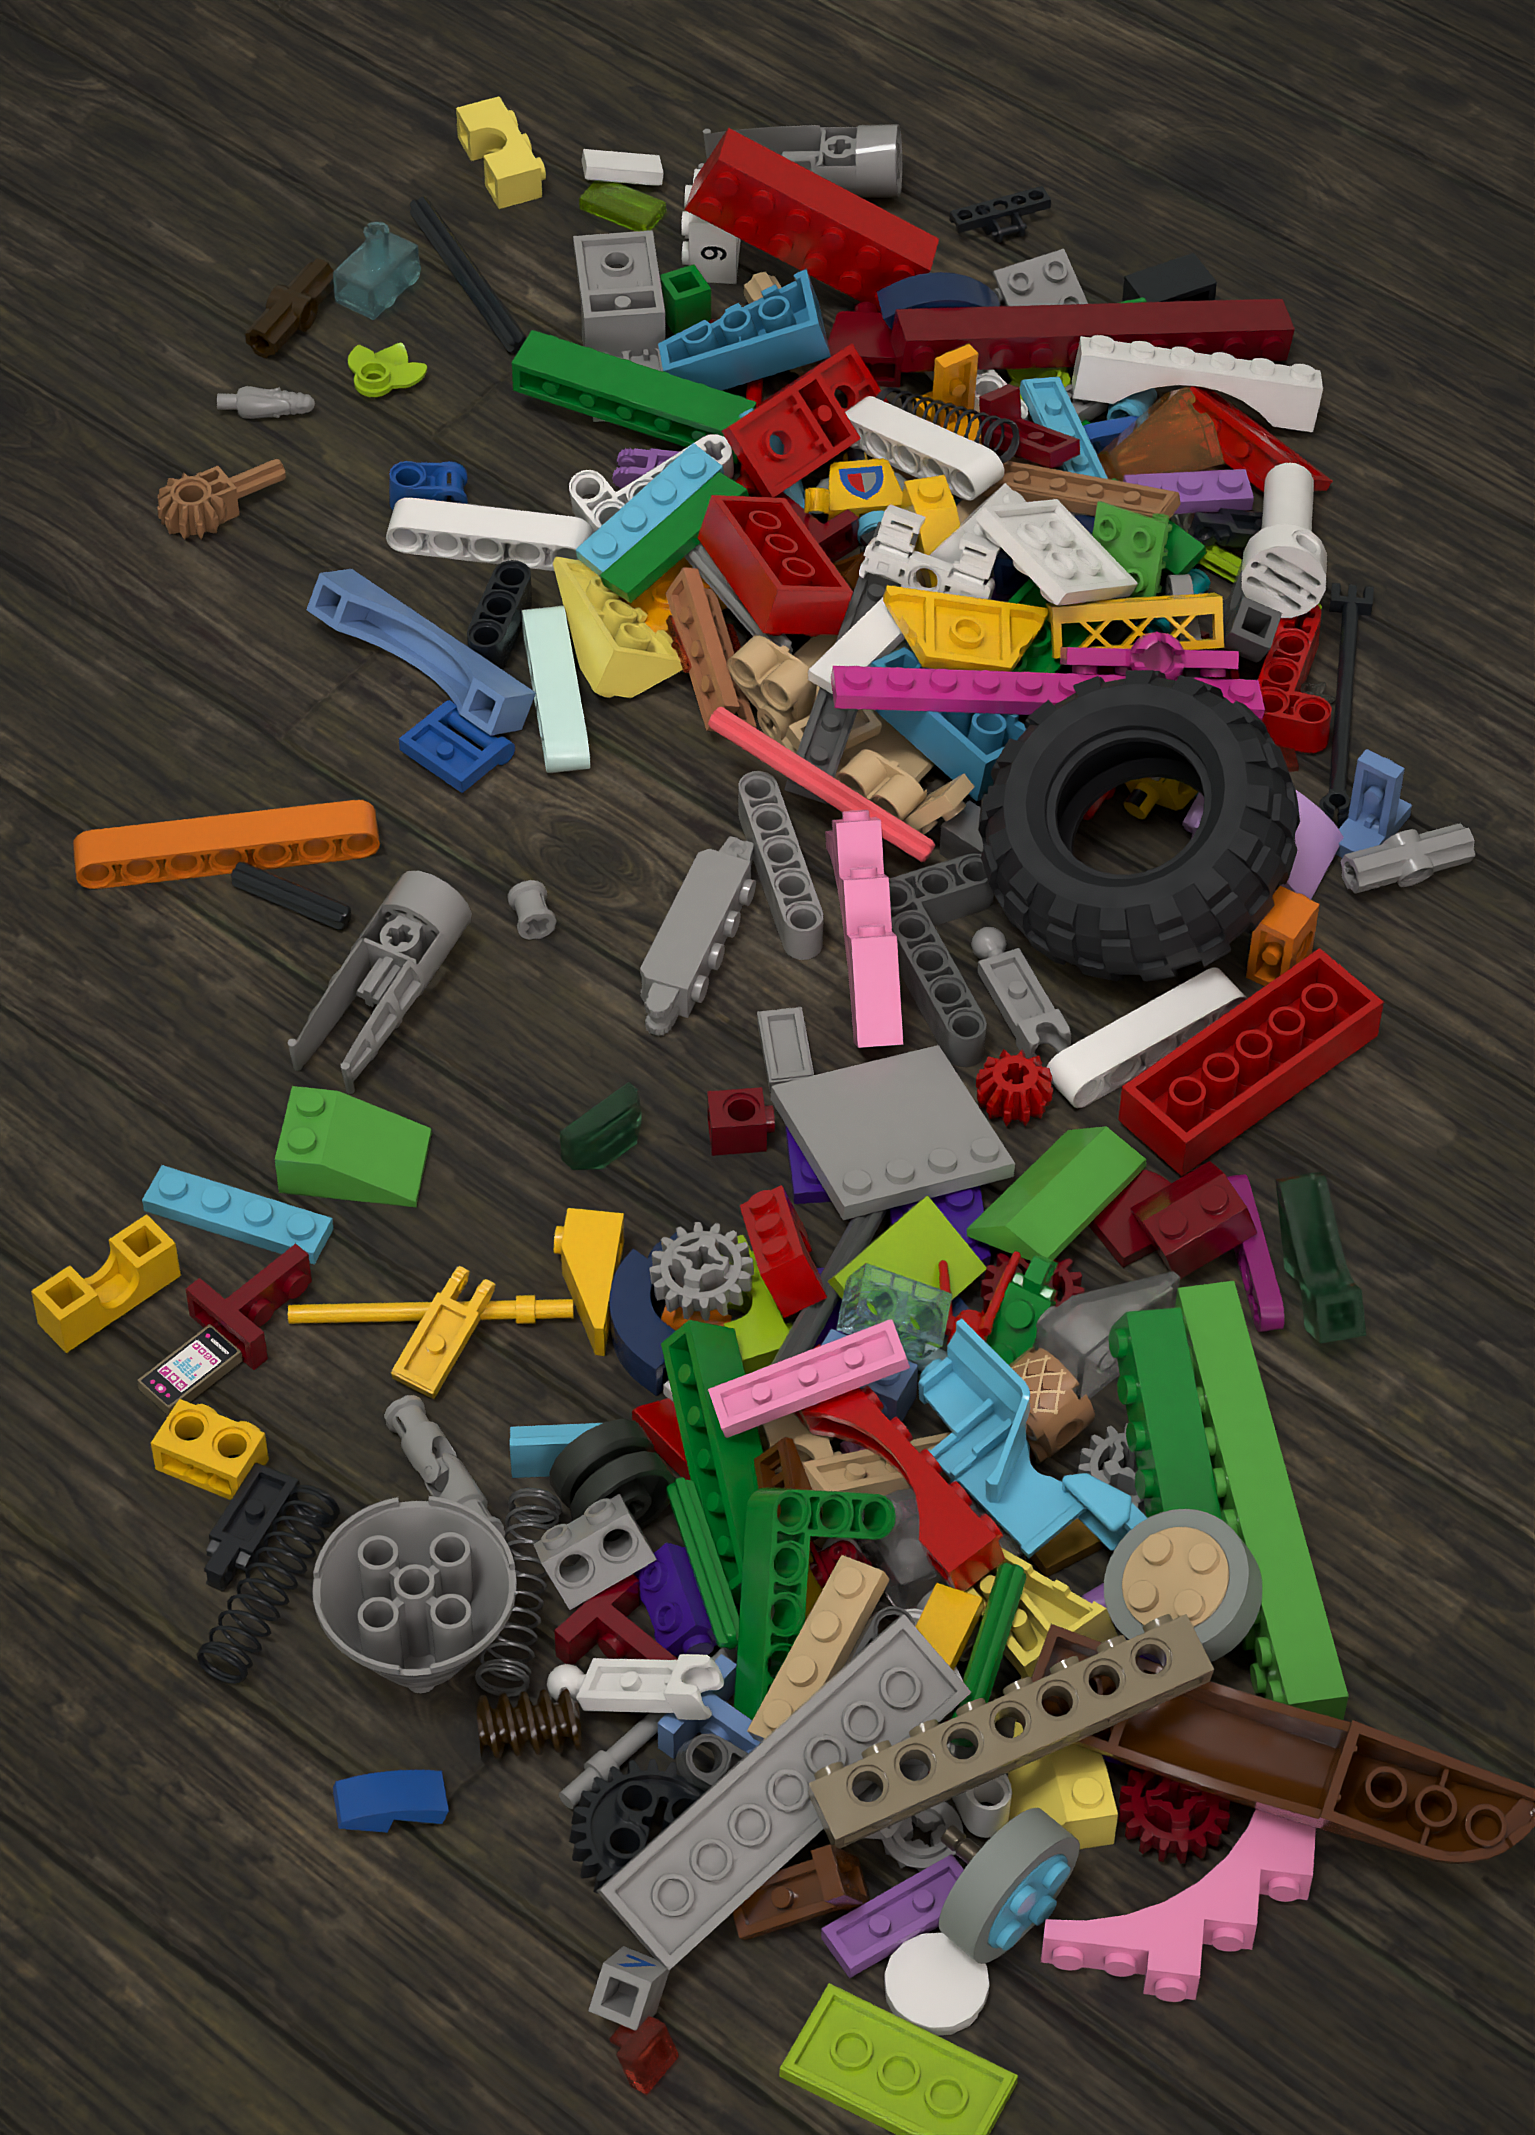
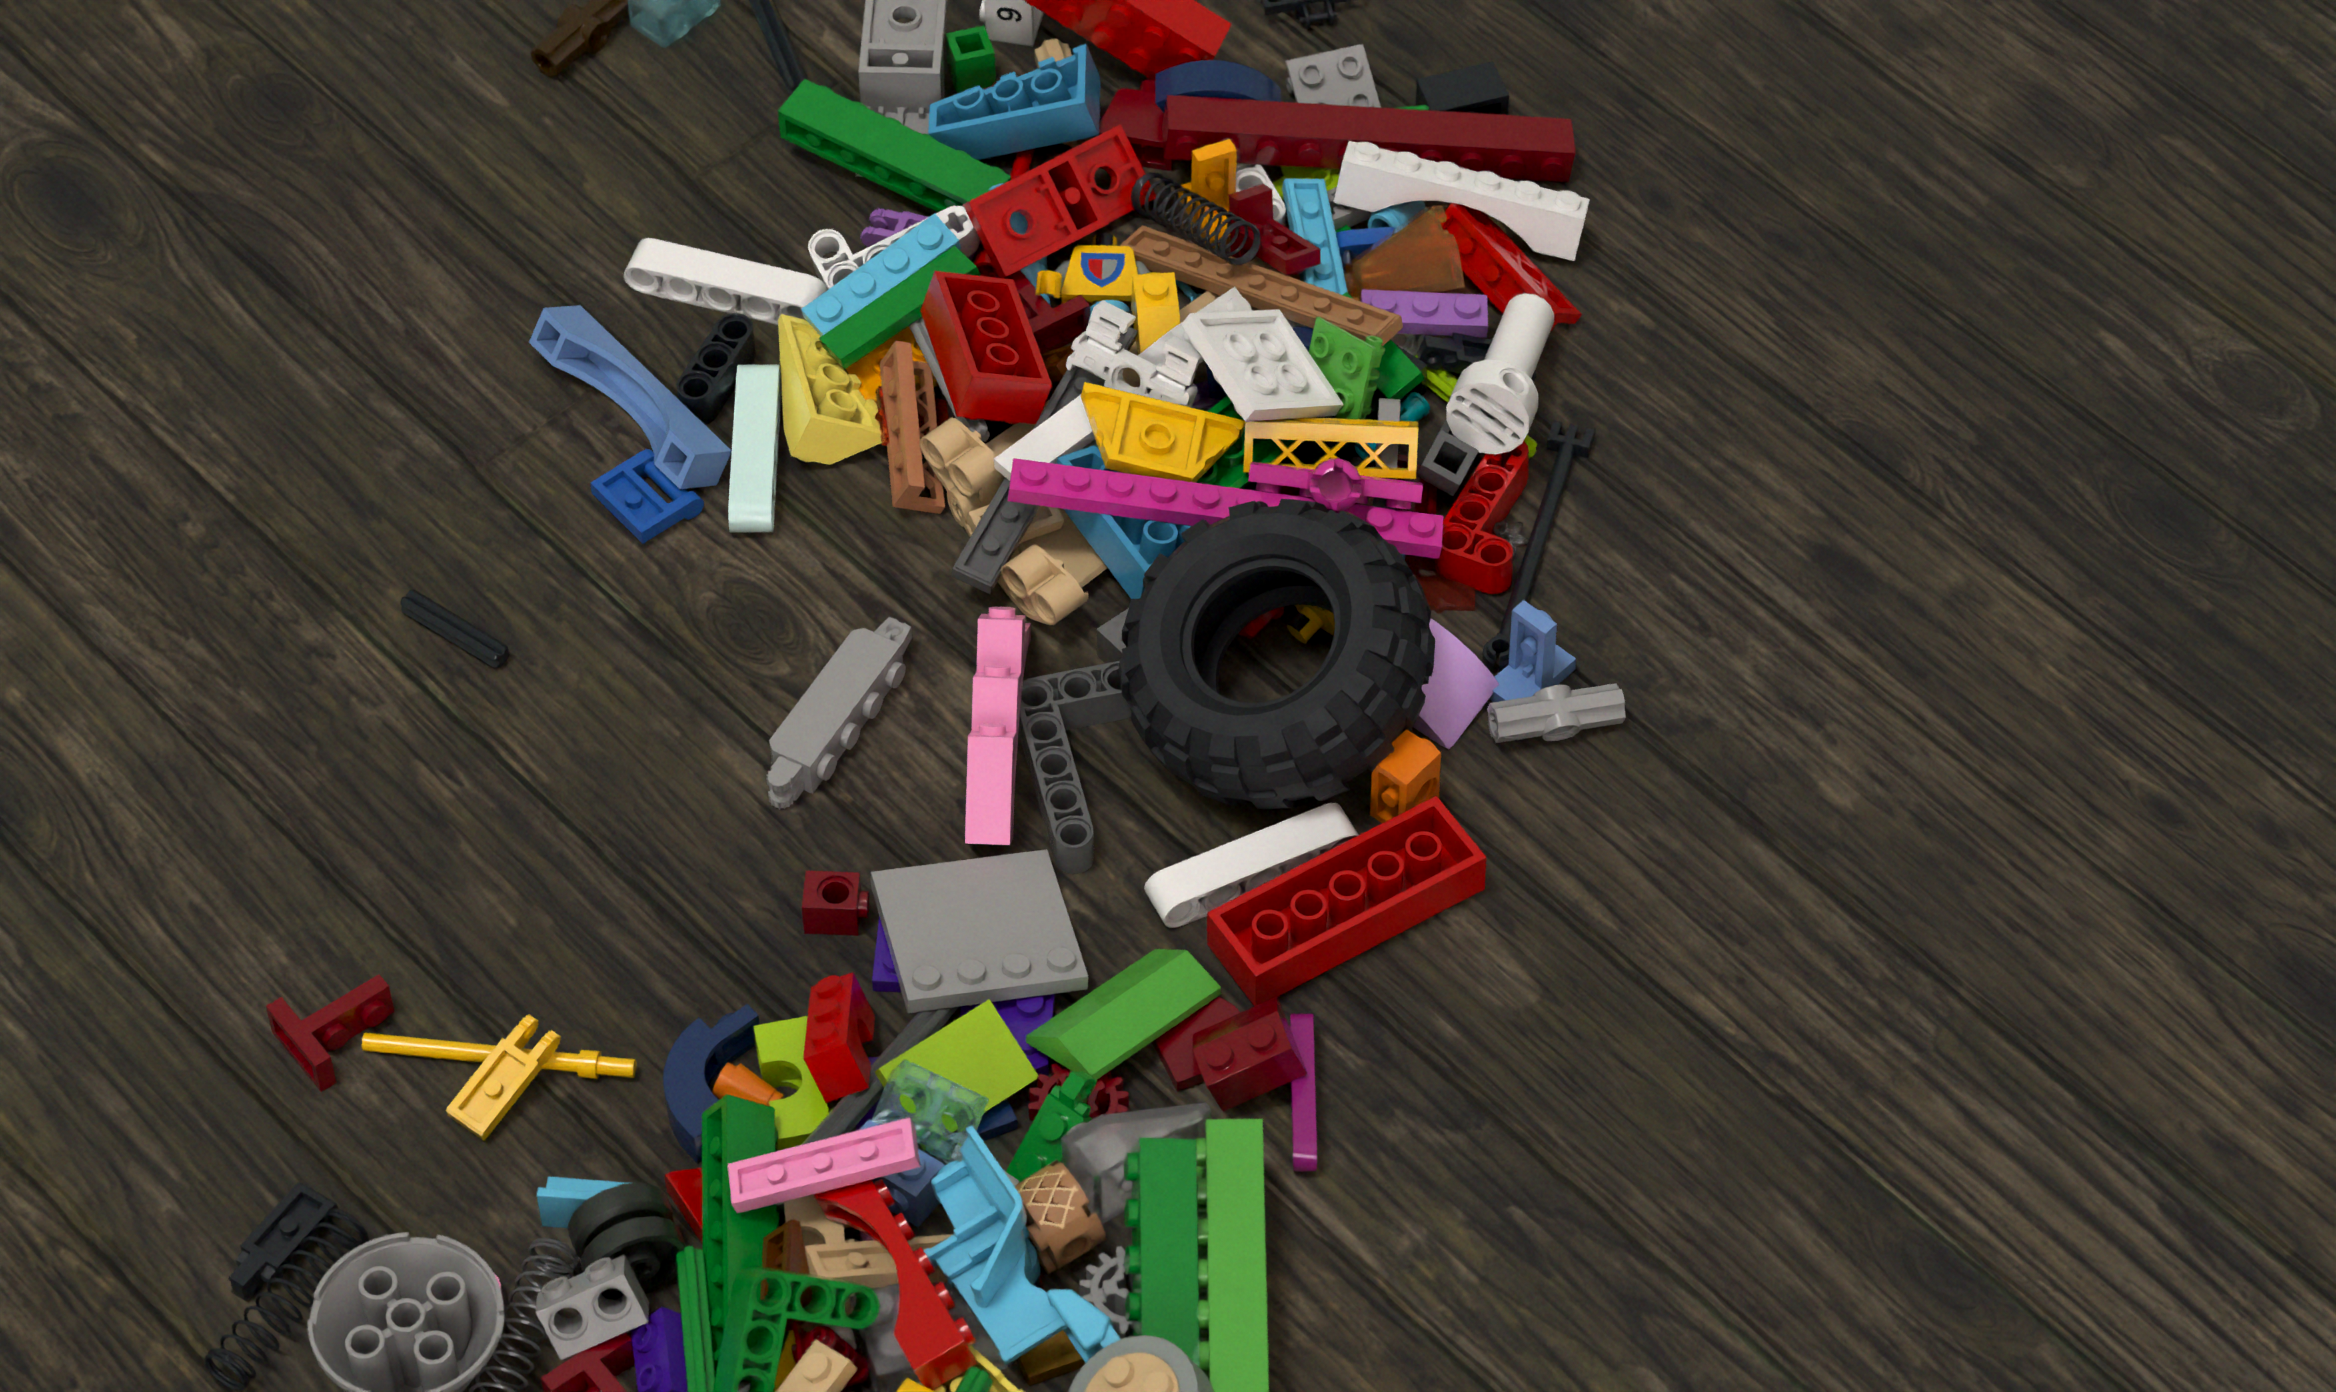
camera: 10 degrees right, 0 degrees up
yellow arch [31,1214,181,1353] -> none
orange beam [73,800,380,889] -> none
tile [137,1324,243,1415] -> none
medium azure plate [142,1165,333,1265] -> none
yellow brick [151,1399,269,1500] -> none
medium nougat gear [157,459,286,540] -> none
light grey piece [217,386,315,419] -> none
bright green slope [275,1086,432,1207] -> none
light grey piece [288,871,472,1094] -> none
lime plate [348,343,427,397] -> none
light grey piece [384,1395,505,1538] -> none
blue piece [389,461,468,510] -> none
light grey bush [507,880,557,940] -> none
yellow slope [553,1208,624,1356] -> none
clear green slope [560,1082,642,1170] -> none
light grey gear [649,1222,754,1321] -> none
coral axle [708,707,935,862] -> none
light grey beam [738,771,823,960] -> none
light grey tile [757,1007,814,1092] -> none
white beam [845,396,1004,501] -> none
tan plate [903,774,974,835] -> none
red plant [938,1251,1021,1345] -> none
light grey plate [971,927,1071,1059] -> none
red gear [976,1048,1053,1127] -> none
clear green arch [1275,1172,1366,1343] -> none

